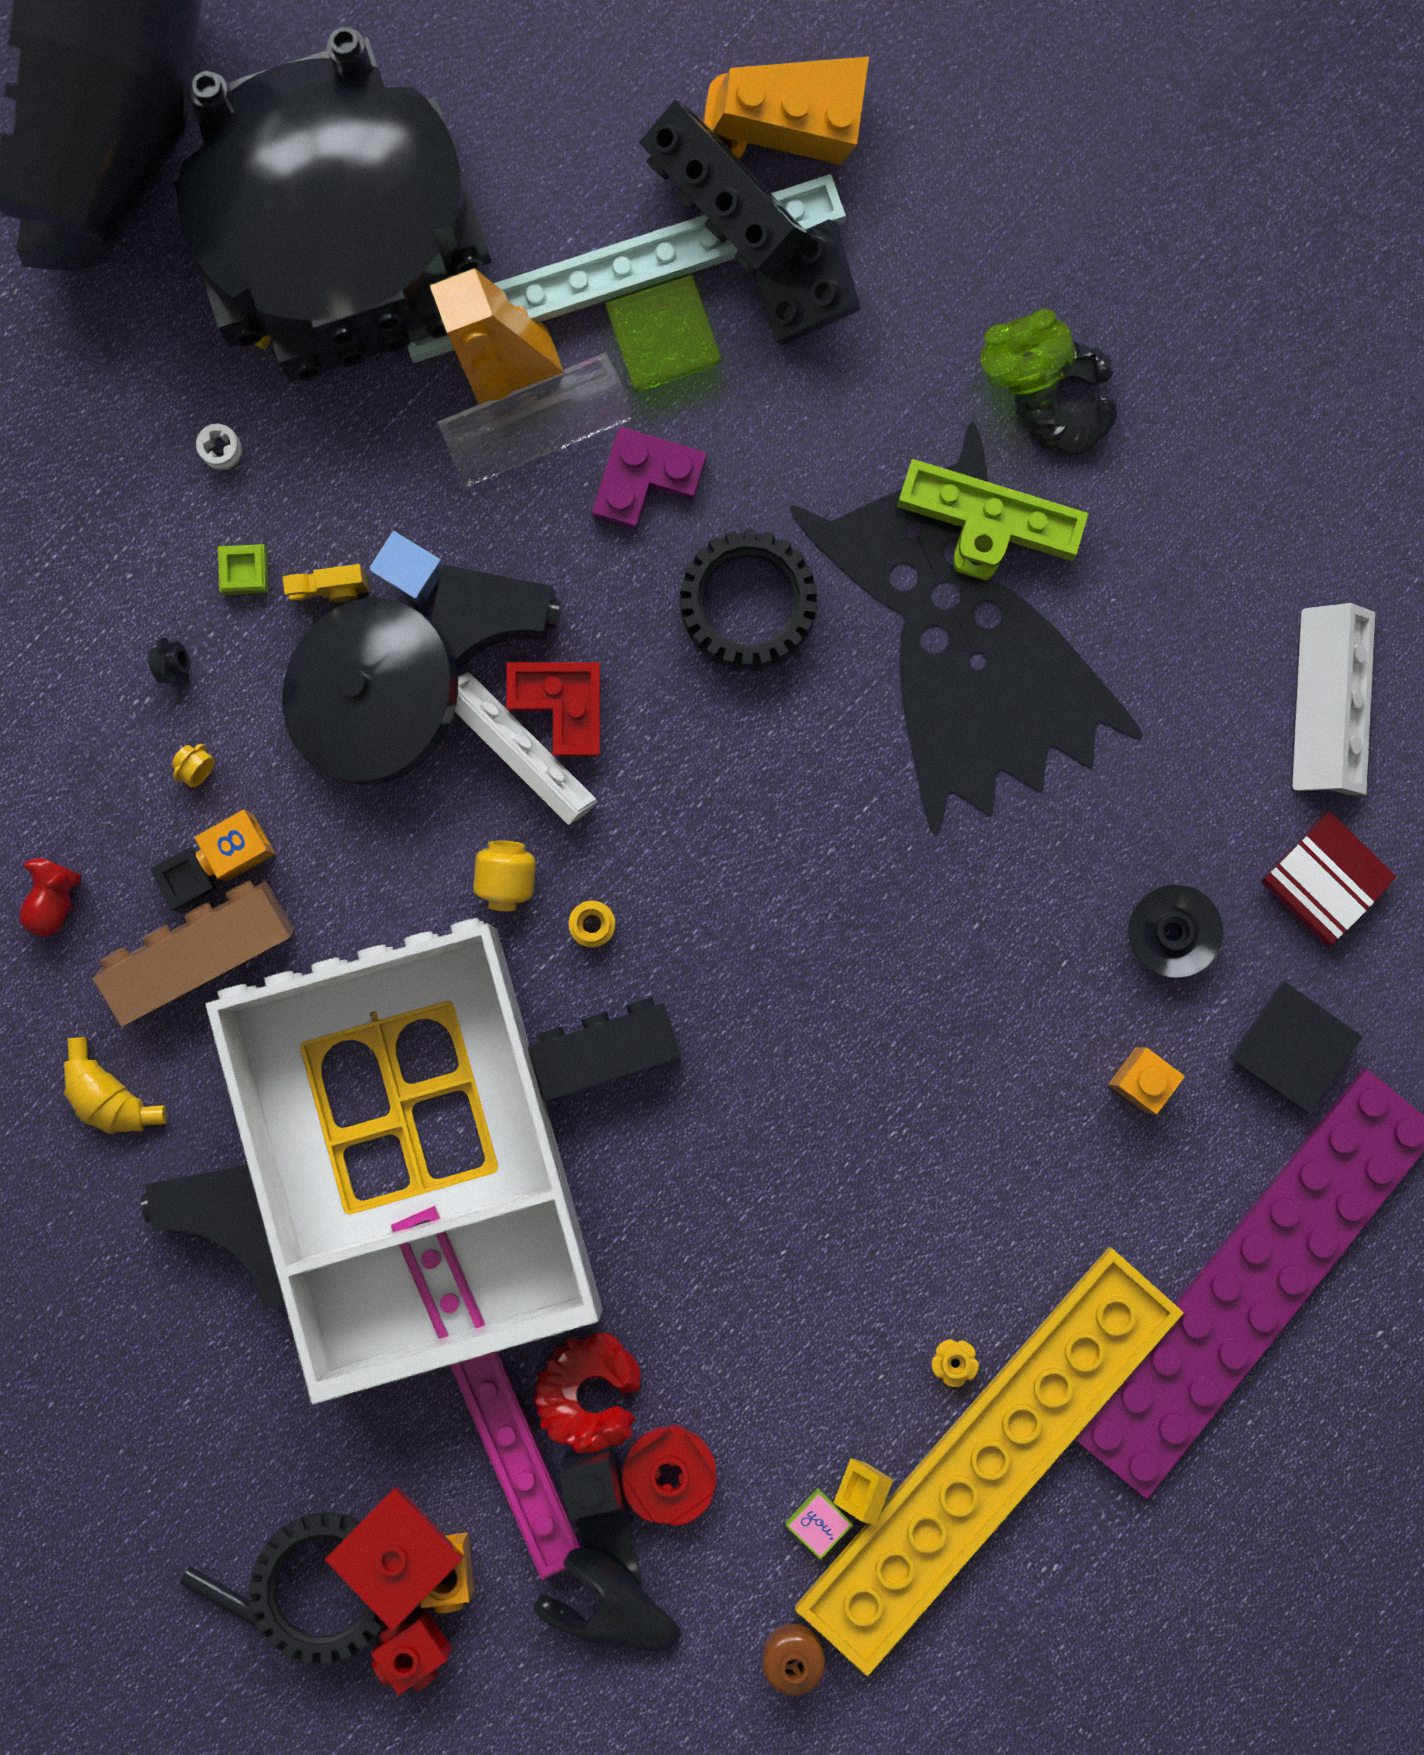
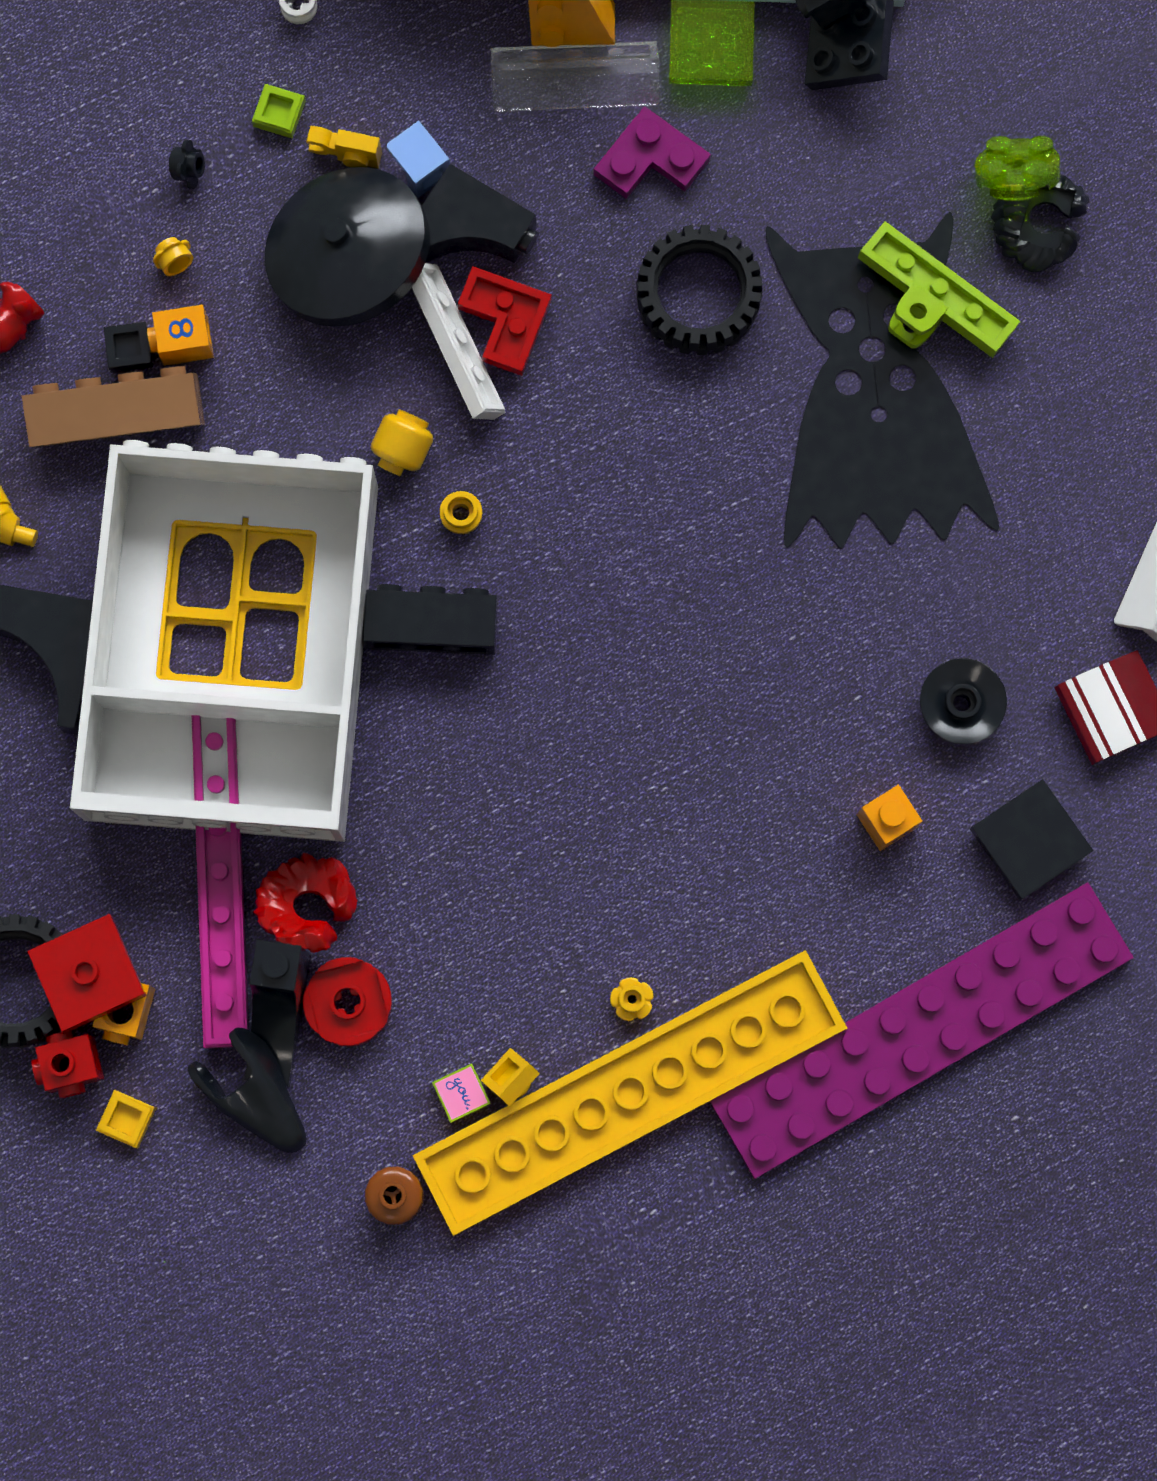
camera: 20 degrees right, 5 degrees down
none -> yellow tile [96,1090,156,1149]

